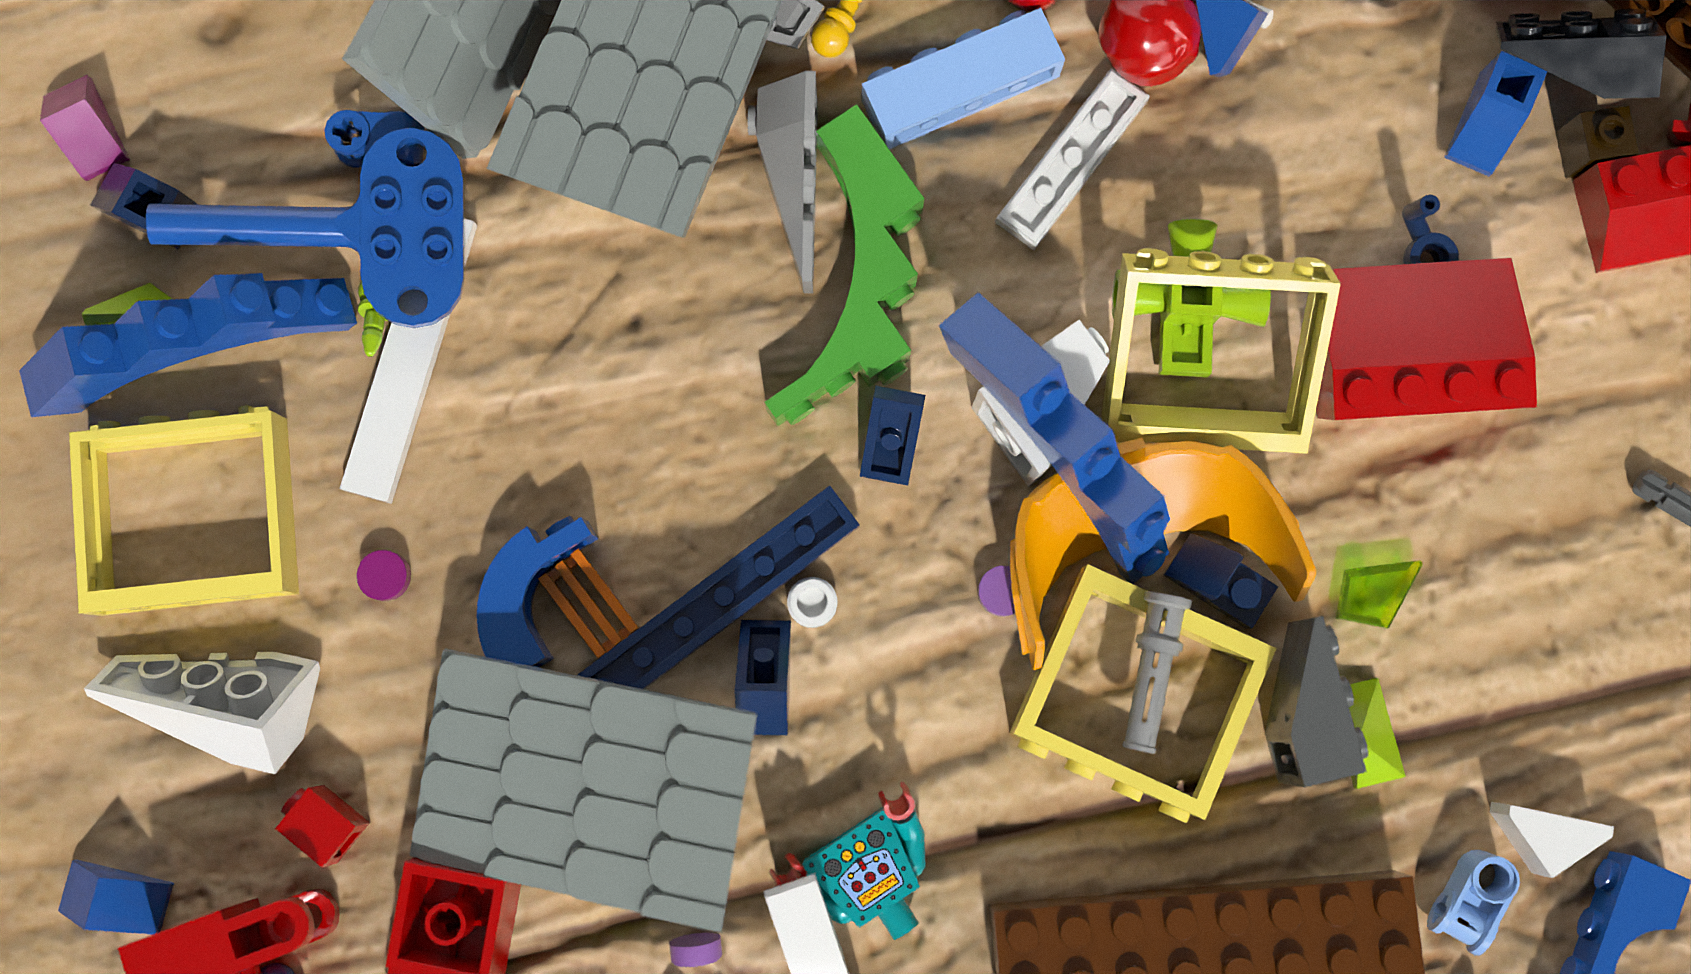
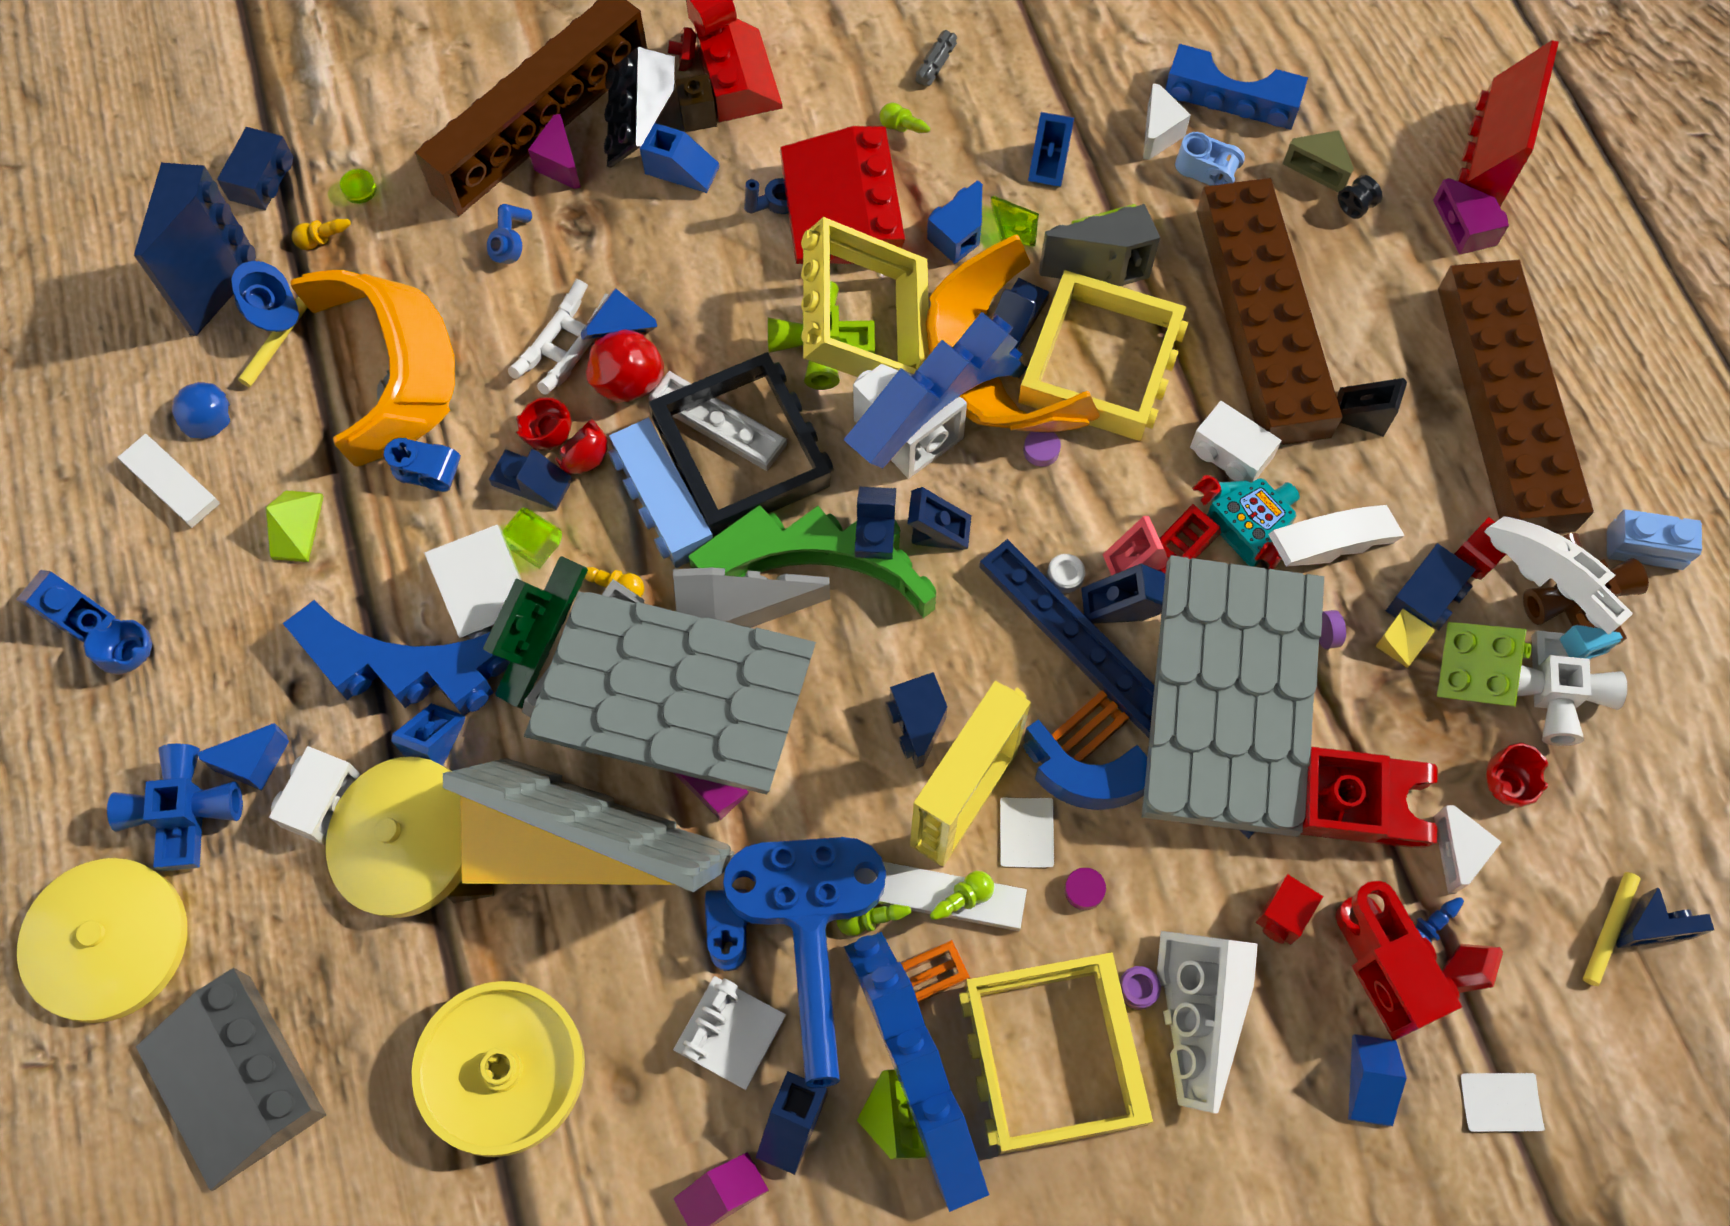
camera: 95 degrees left, 15 degrees down
light grey pin [1122,591,1192,754] -> none
none -> black window [648,352,834,538]
none -> white hinge [673,976,786,1090]
none -> dark blue slope [855,486,896,559]
none -> lime bar [879,103,930,133]
none -> dark blue slope [885,672,948,769]
none -> orange tile [901,940,970,1003]
none -> light yellow window [910,680,1031,867]
none -> blue slope [927,180,983,264]
none -> lime bar [930,871,994,920]
none -> white sticker [1000,797,1054,868]
none -> blue slope [1028,112,1074,187]
none -> coral slope [1102,516,1168,575]
none -> medium lavender tile [1119,966,1161,1010]
none -> red slope [1158,504,1221,574]
none -> white brick [1190,401,1282,482]

